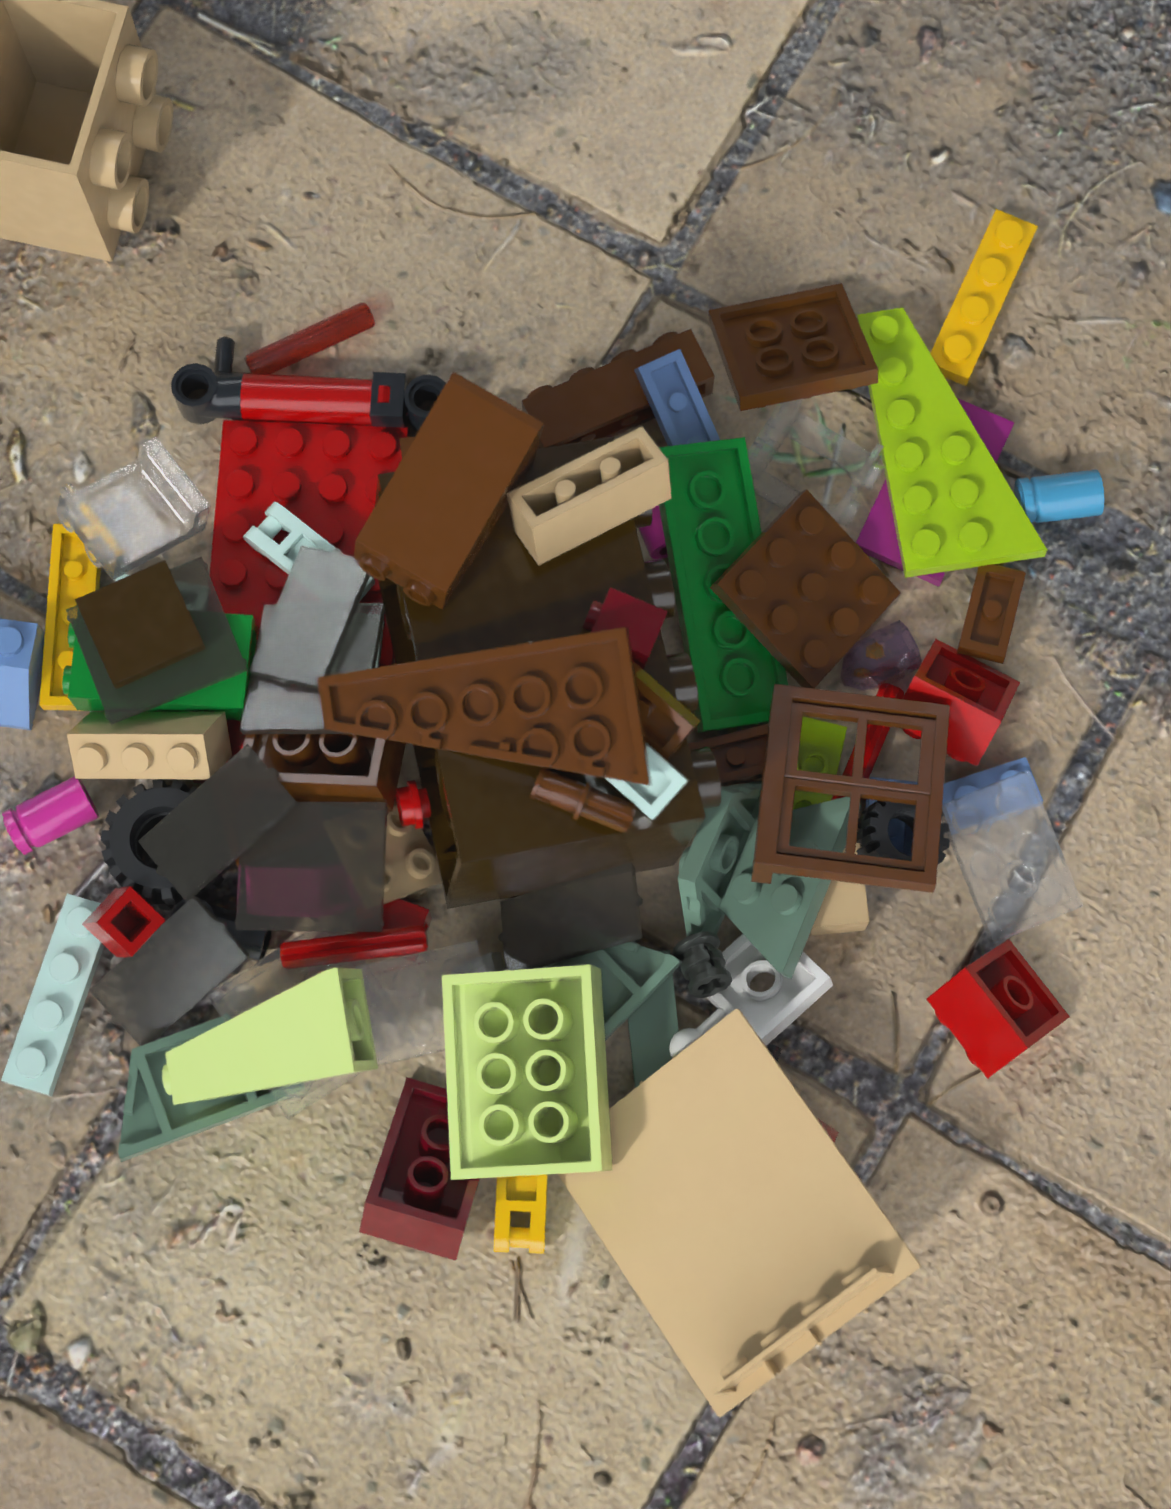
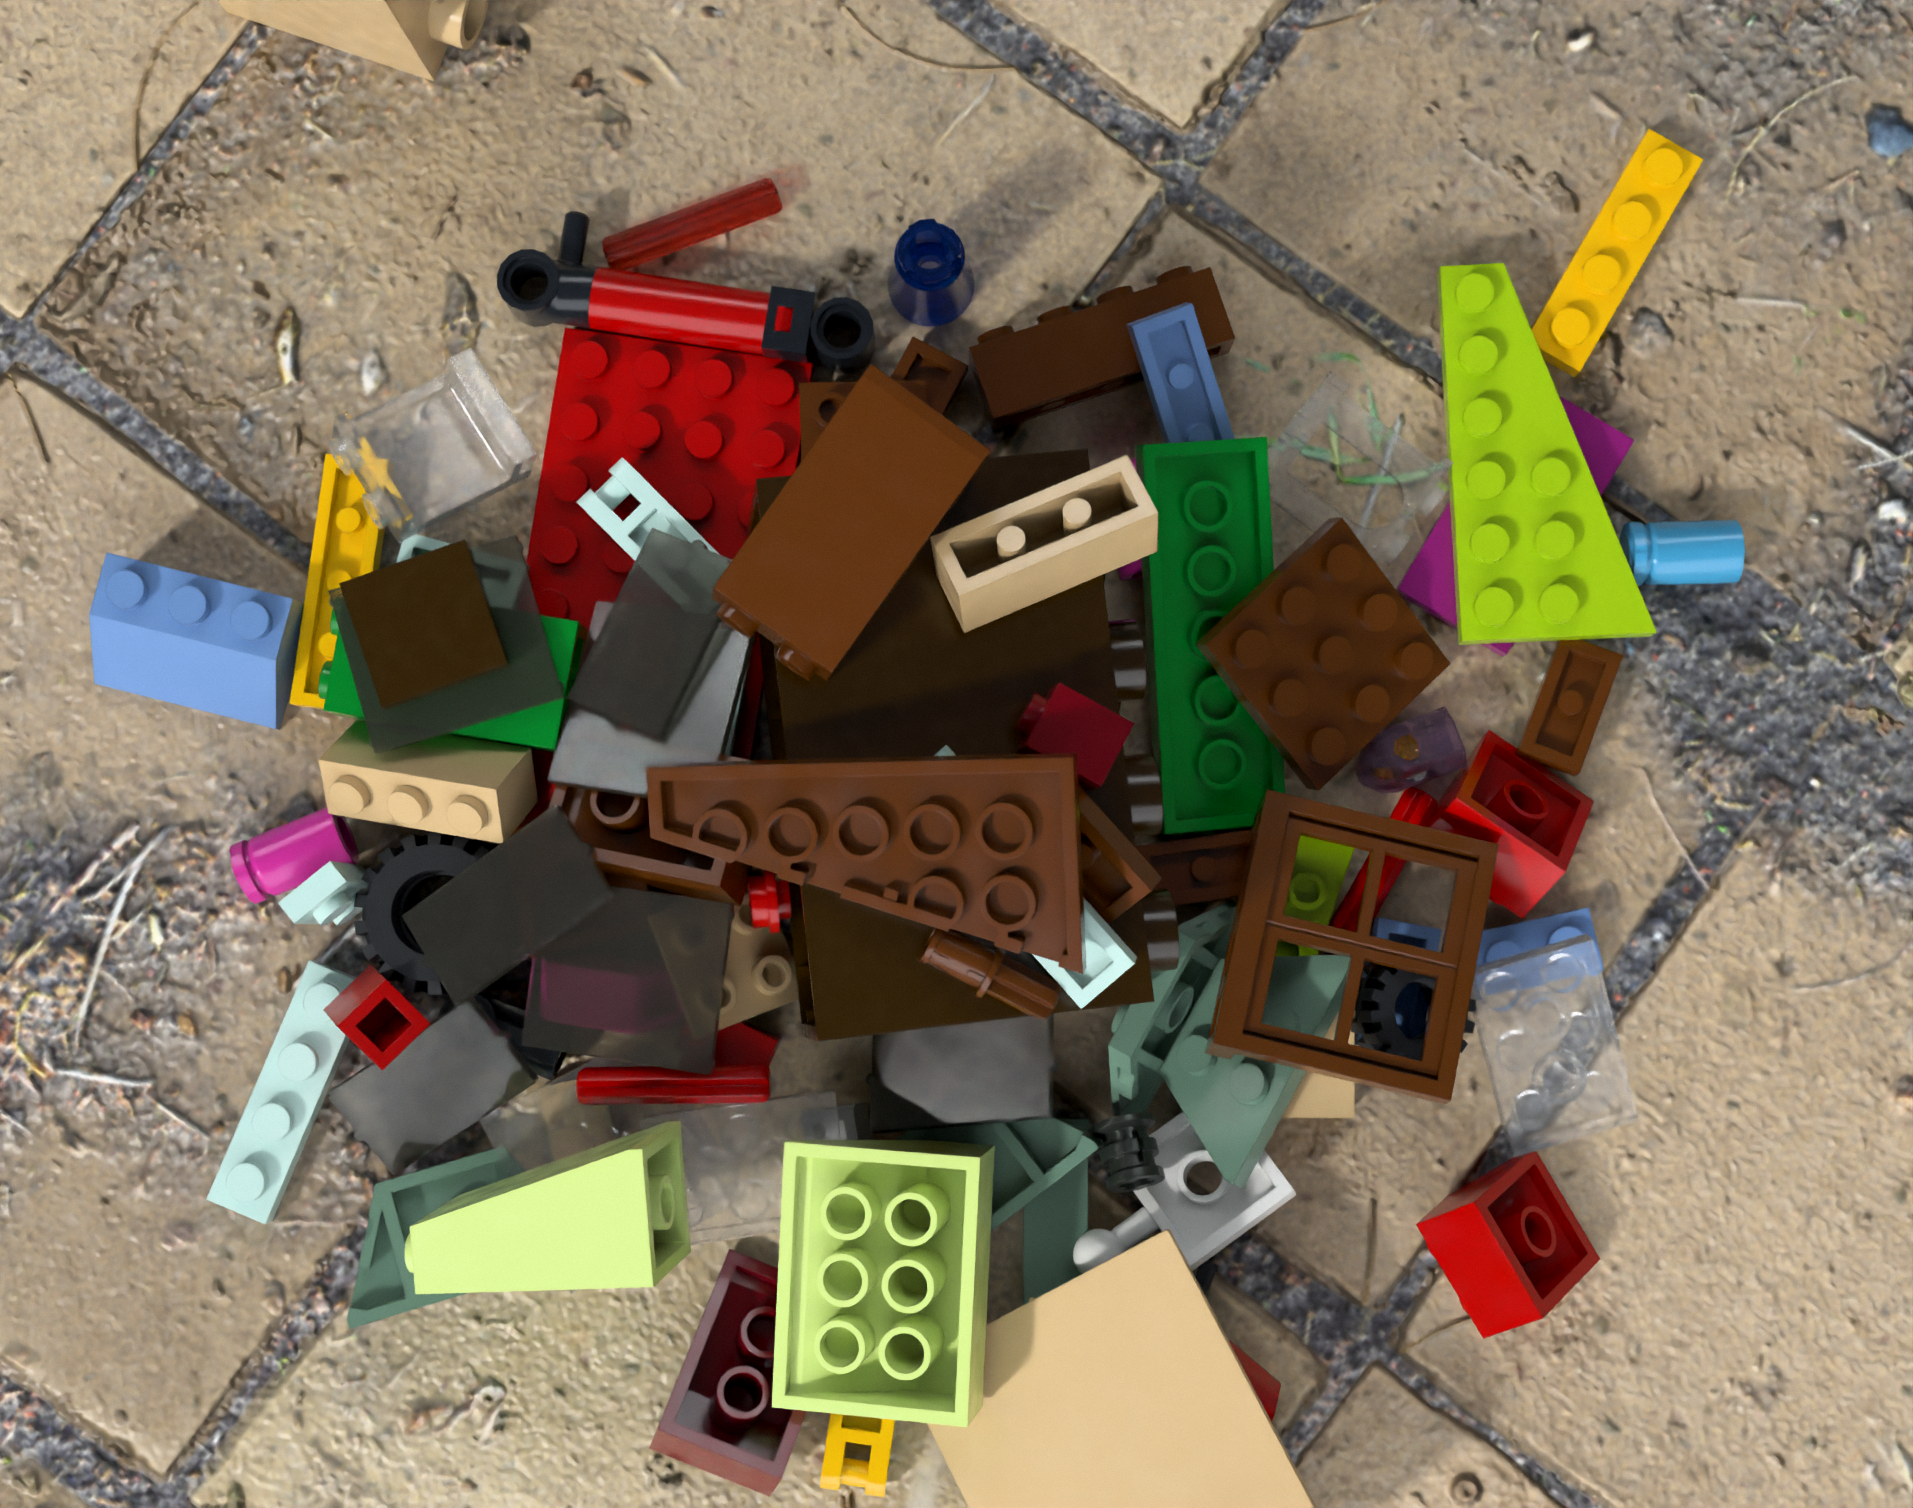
camera: 10 degrees right, 10 degrees up
reddish brown plate [708,283,878,411] -> none
none -> light aqua plate [278,861,369,926]
none -> clear blue plant [888,219,975,327]

